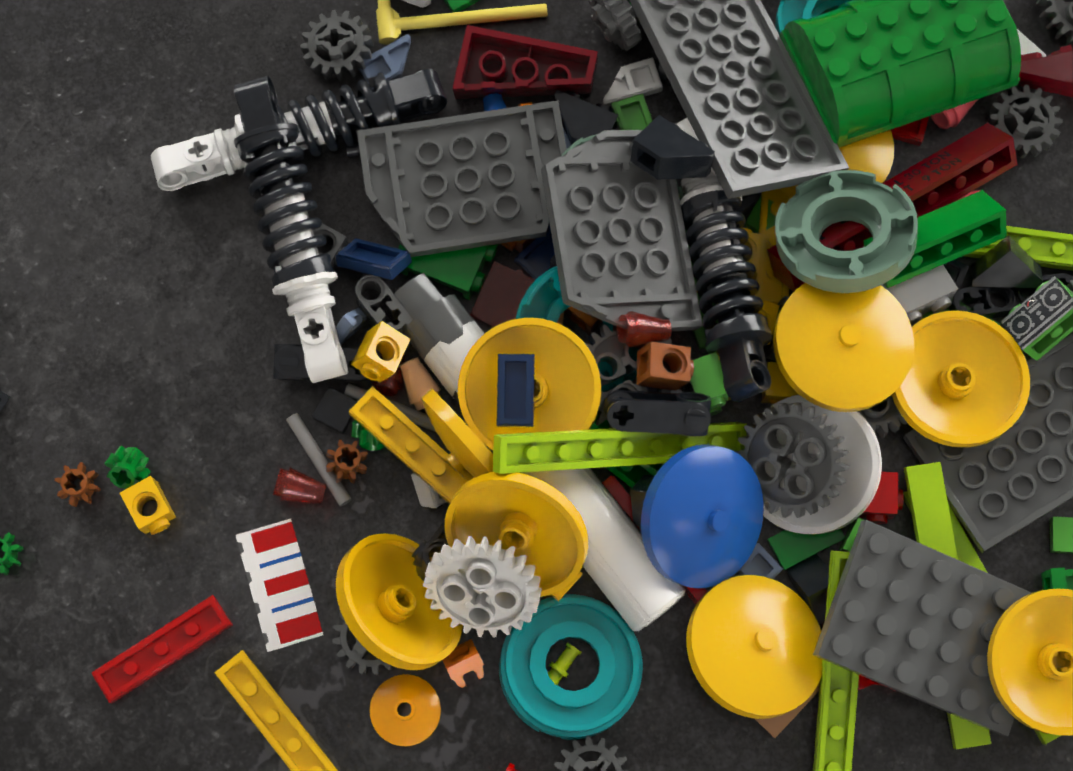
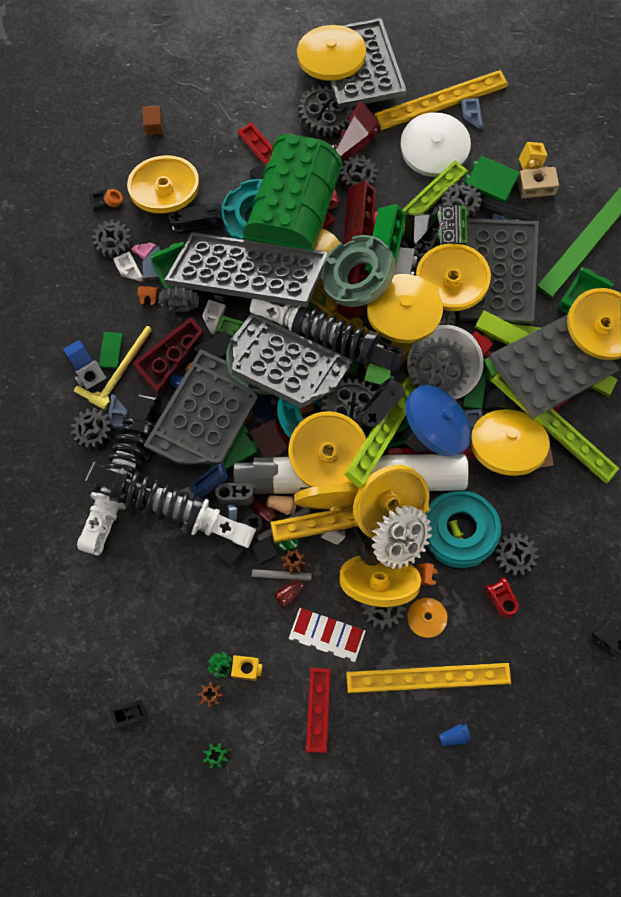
camera: 50 degrees left, 5 degrees down
yellow brick [351,321,411,383] -> none
dark blue tile [497,354,535,427] -> none
clear red cone [616,311,672,347] -> none
black slope [630,115,715,180] -> none
dark orange brick [637,342,694,391] -> none

